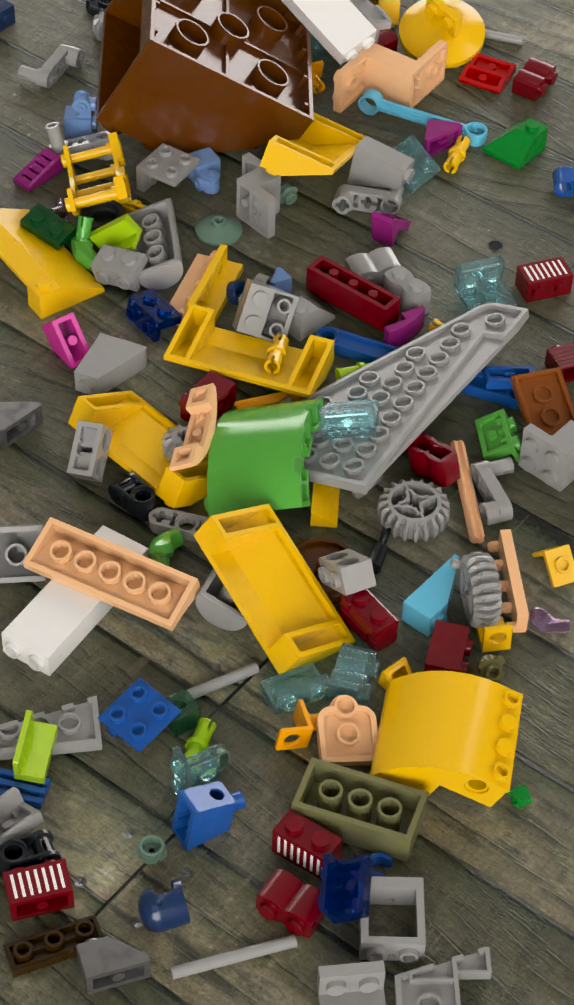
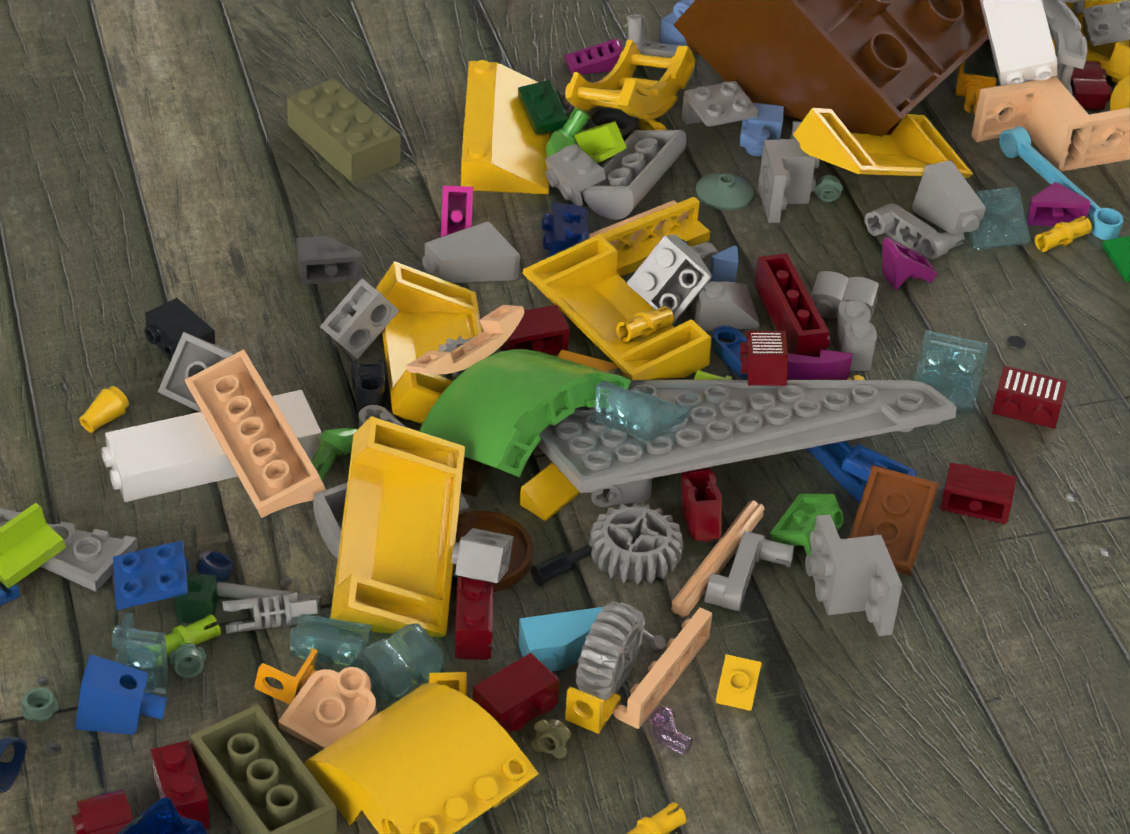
camera: 35 degrees right, 5 degrees down
none -> dark blue tile [196,550,234,582]
none -> light grey hinge [223,592,318,634]
none -> dark red brick [740,331,788,386]

